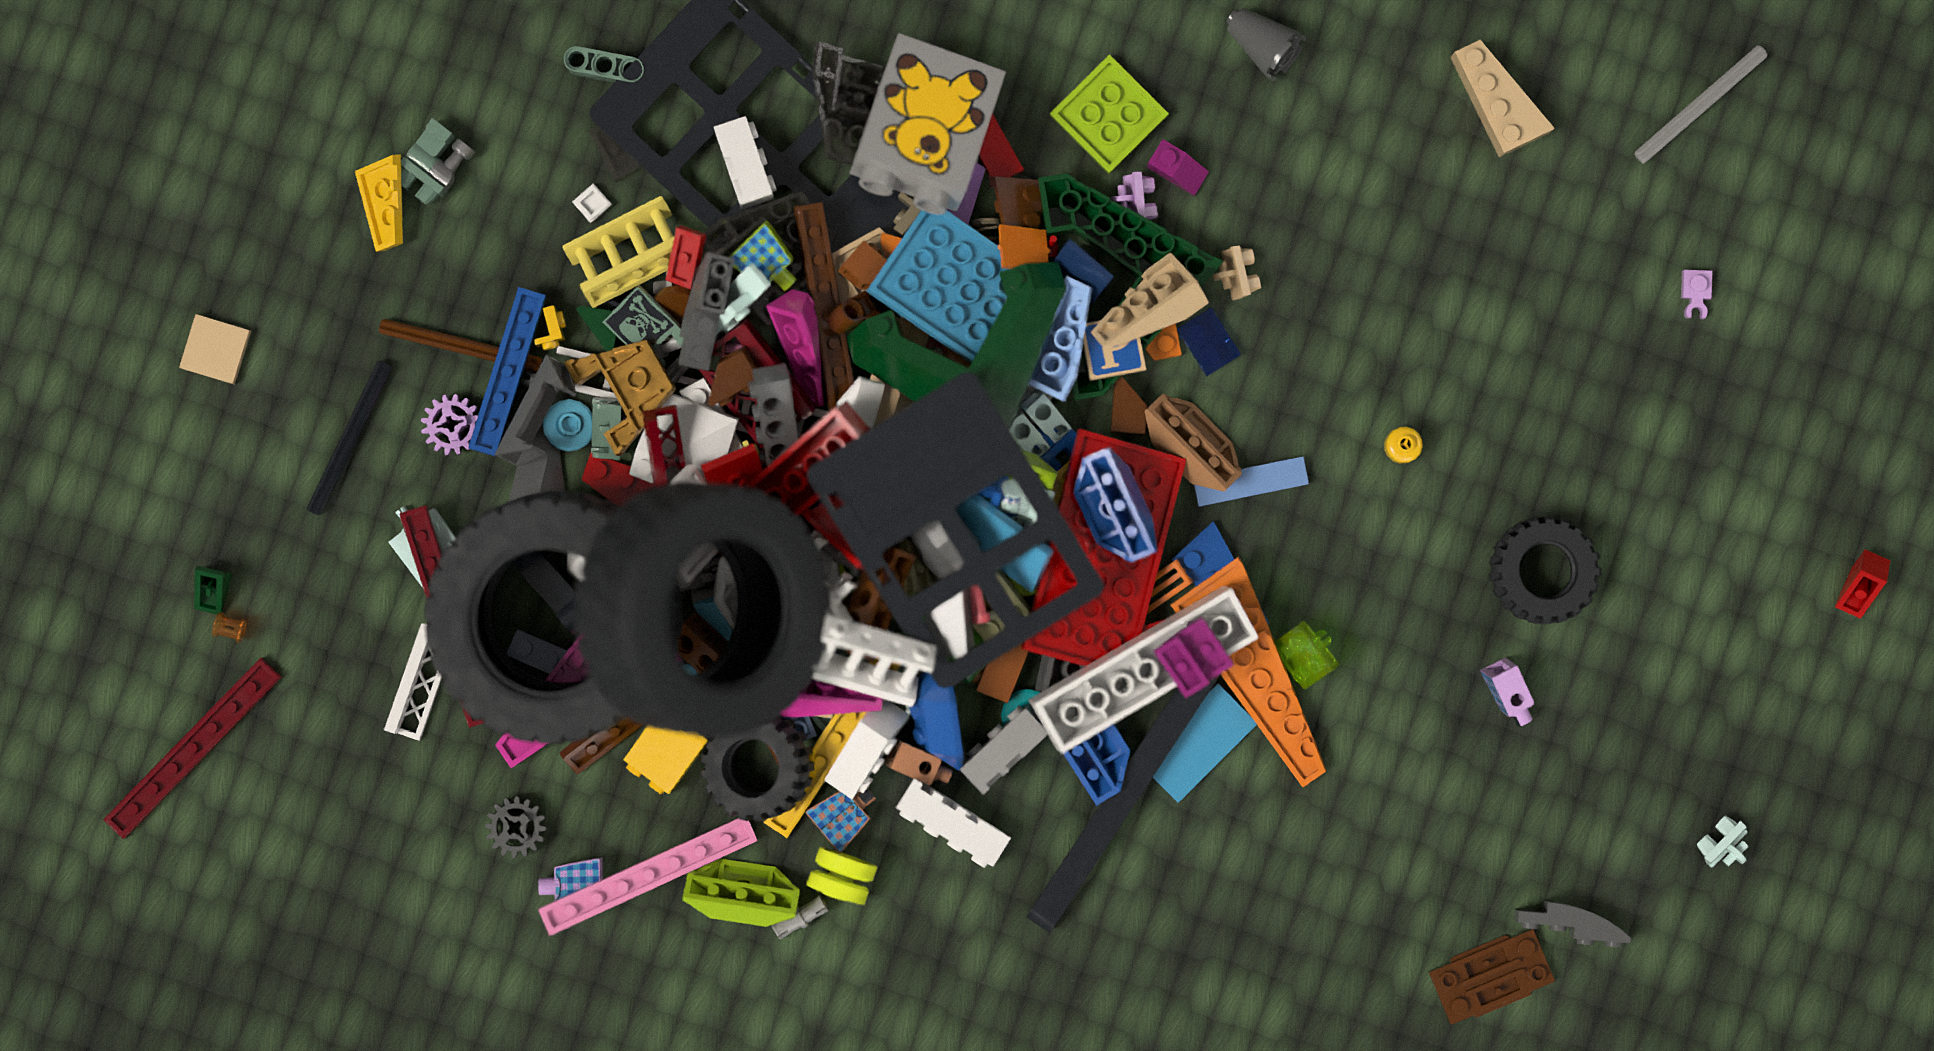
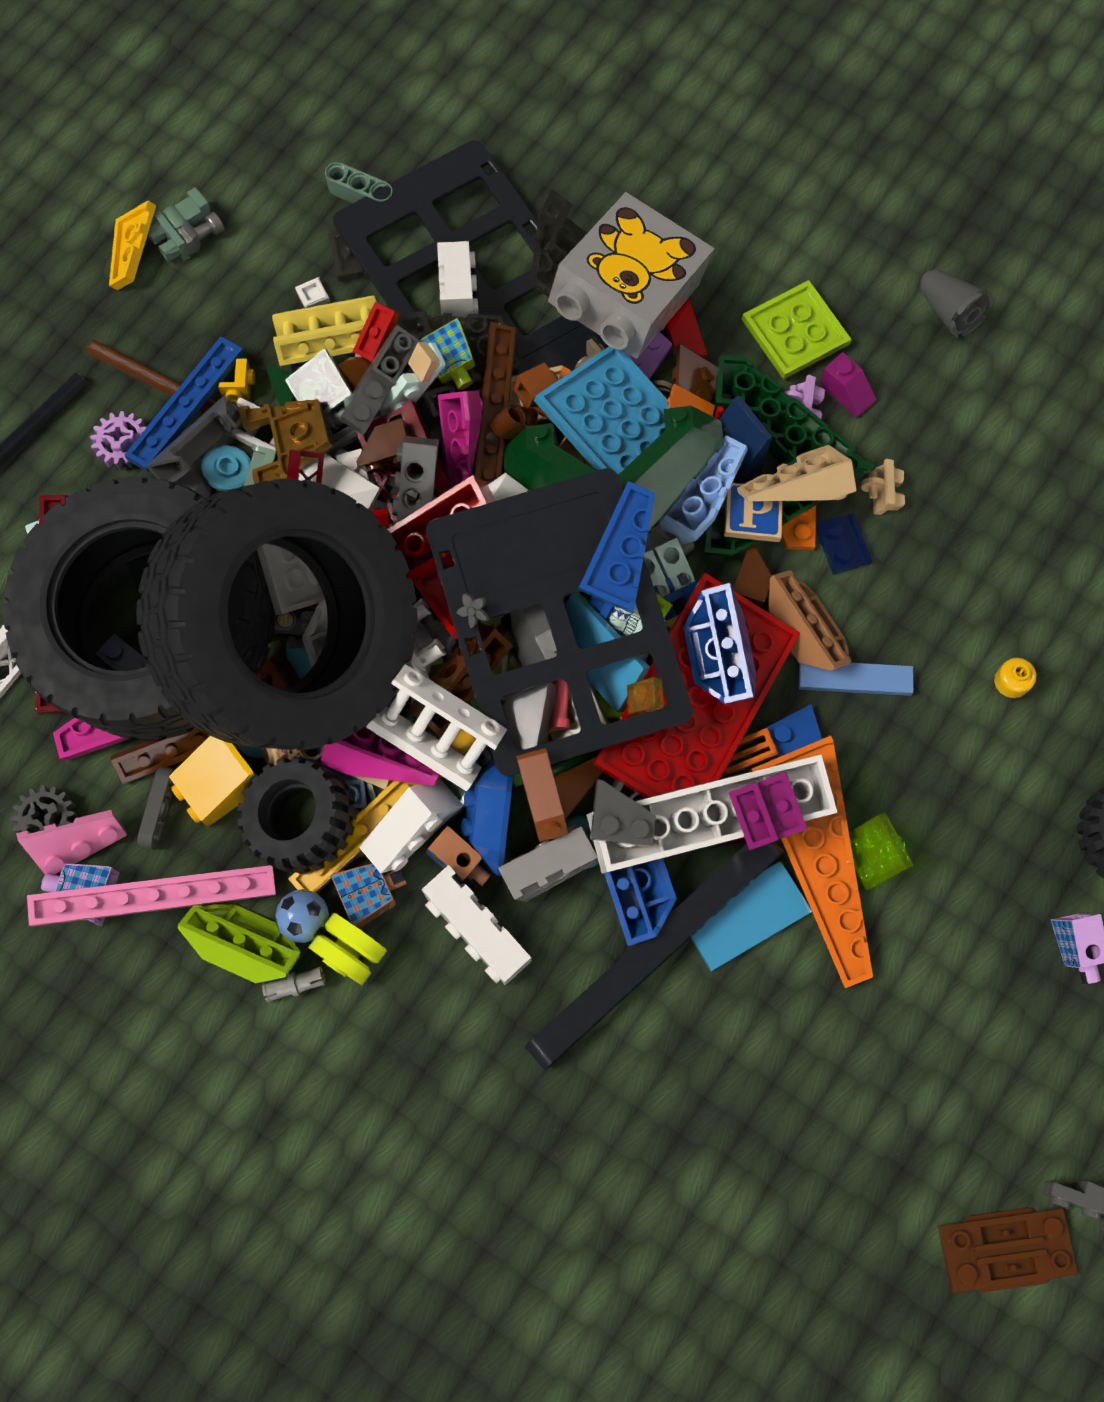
camera: 15 degrees right, 15 degrees down
none -> bright pink wing [16,810,127,875]
none -> dark grey beam [137,766,176,850]
none -> medium blue piece [275,889,329,943]
none -> tan tile [408,342,440,382]
none -> dark grey plant [456,593,489,629]
none -> dark orange slope [516,748,568,842]
none -> blue wing [579,481,655,614]
none -> dark grey wing [590,780,656,847]
none -> clear yellow bracket [627,677,664,716]

